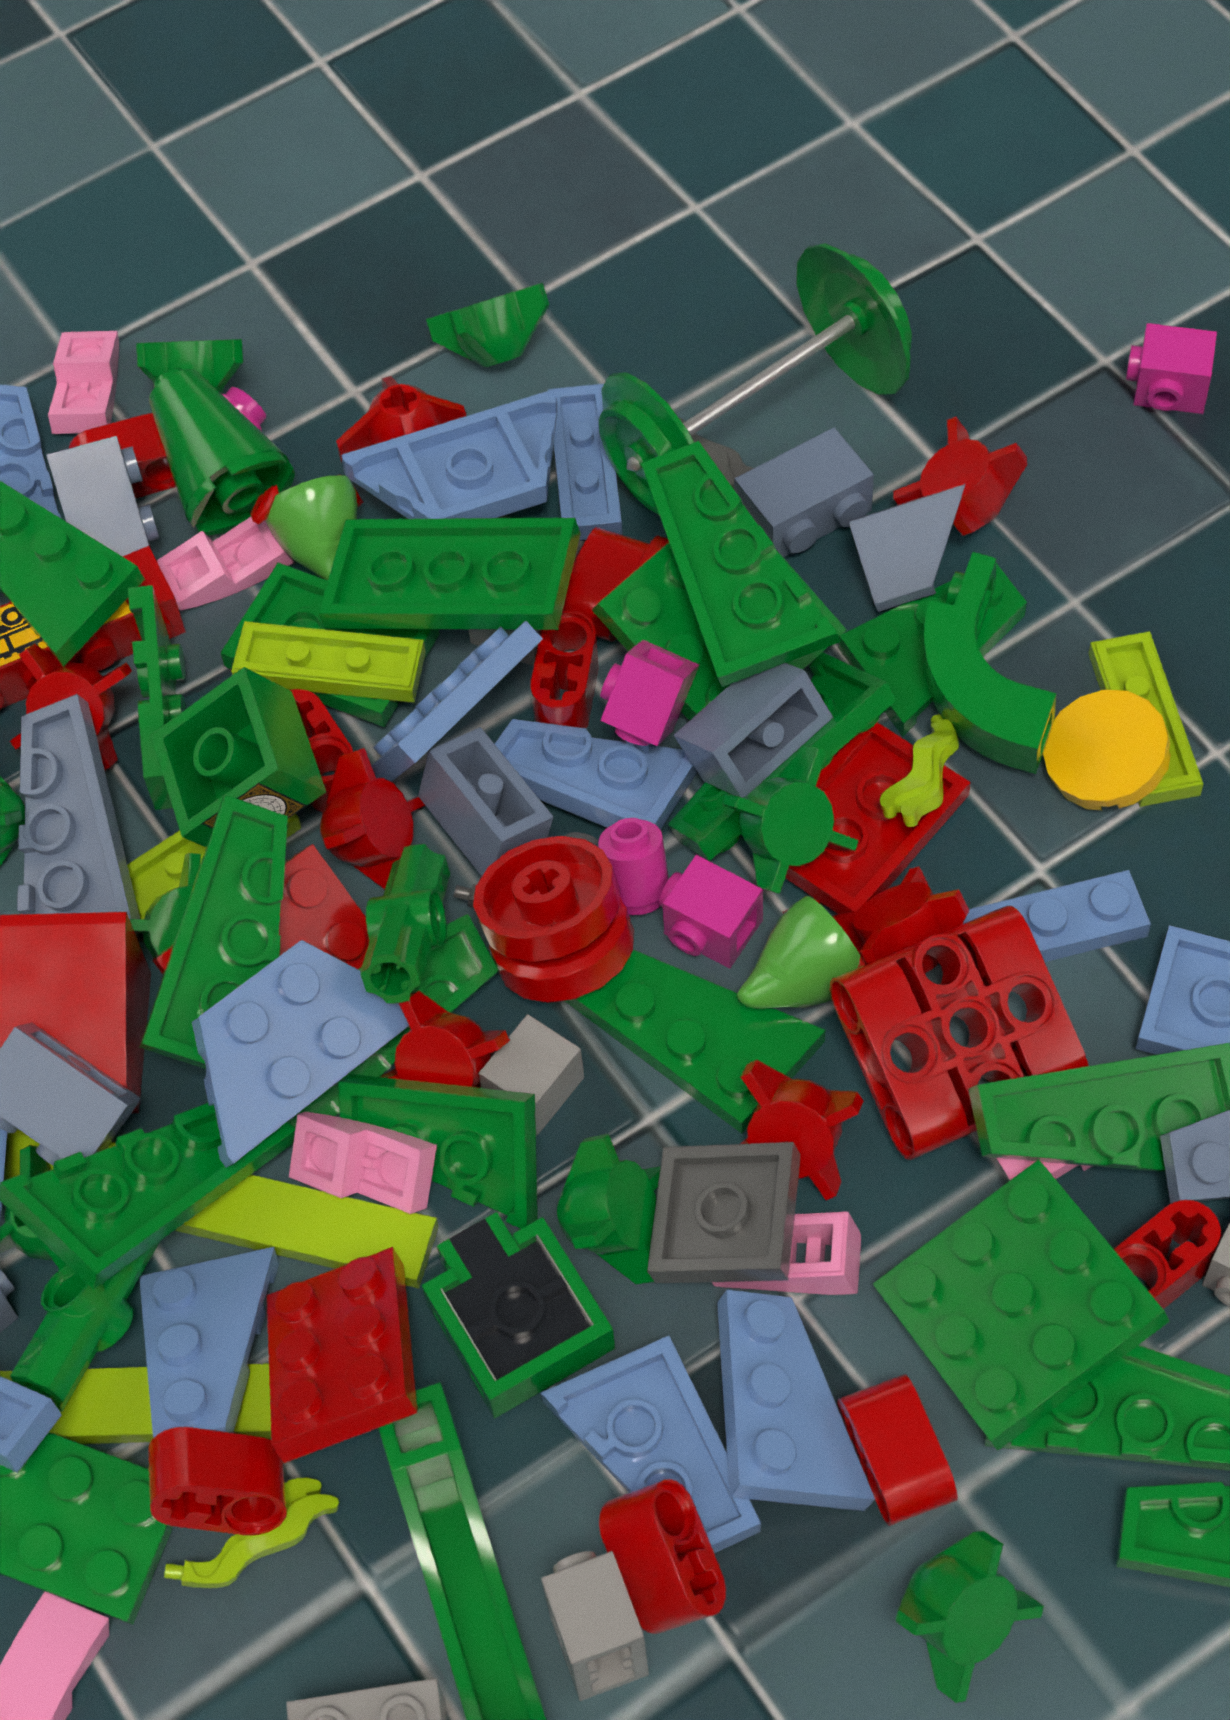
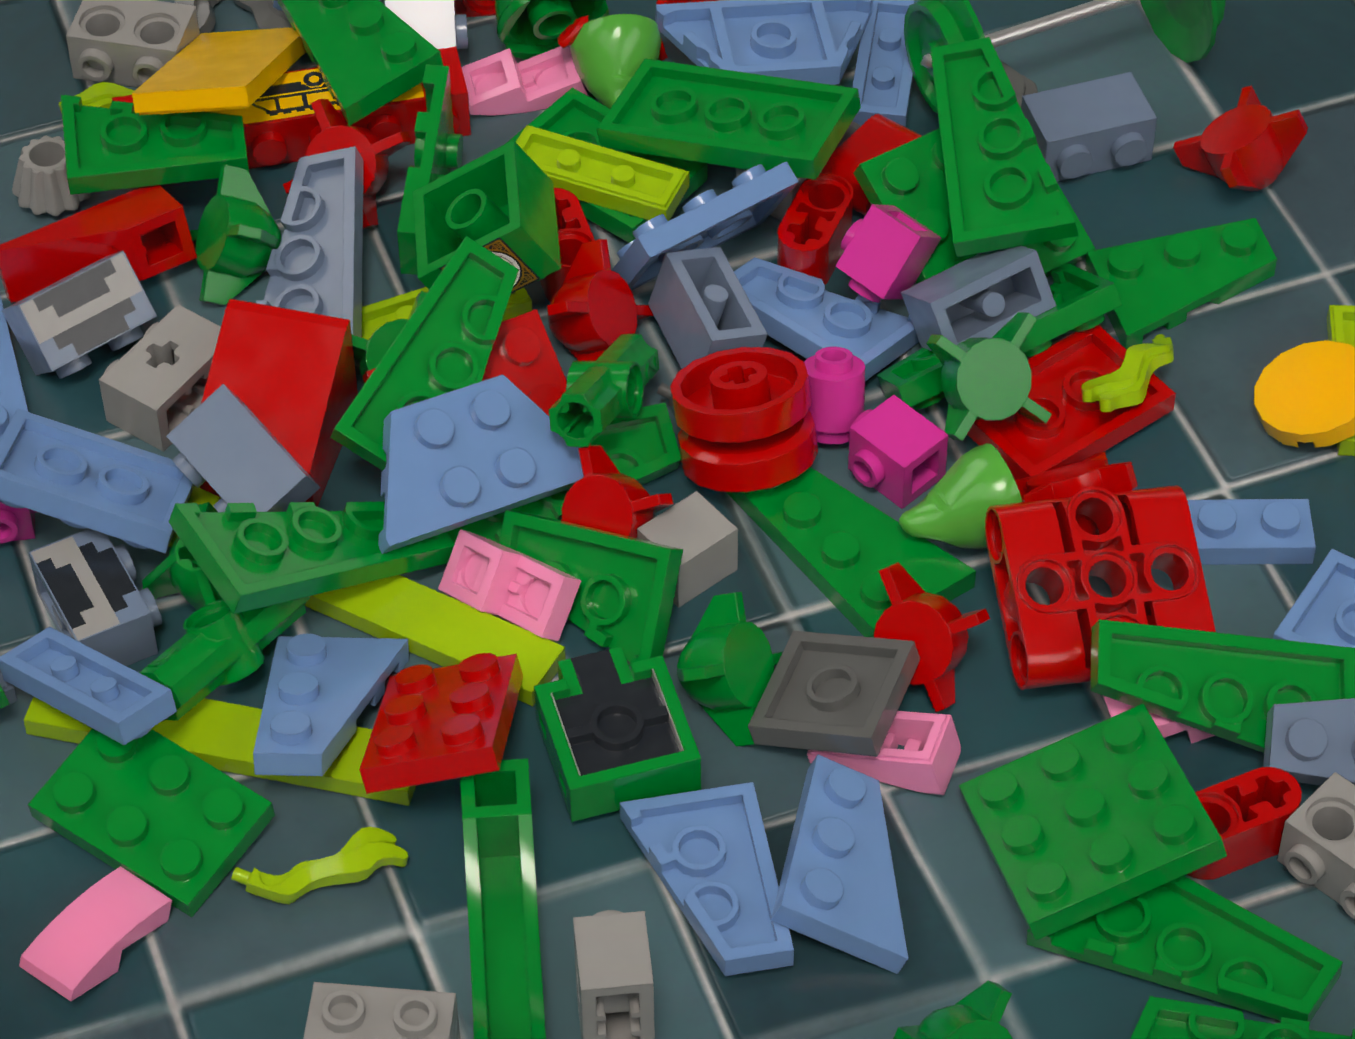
camera: 10 degrees right, 10 degrees down
red beam [148,1427,287,1536] -> none
red beam [599,1479,726,1634] -> none
red beam [838,1374,958,1526] -> none
sand blue slope [849,484,966,612] -> none
green arch [924,552,1057,774] -> none

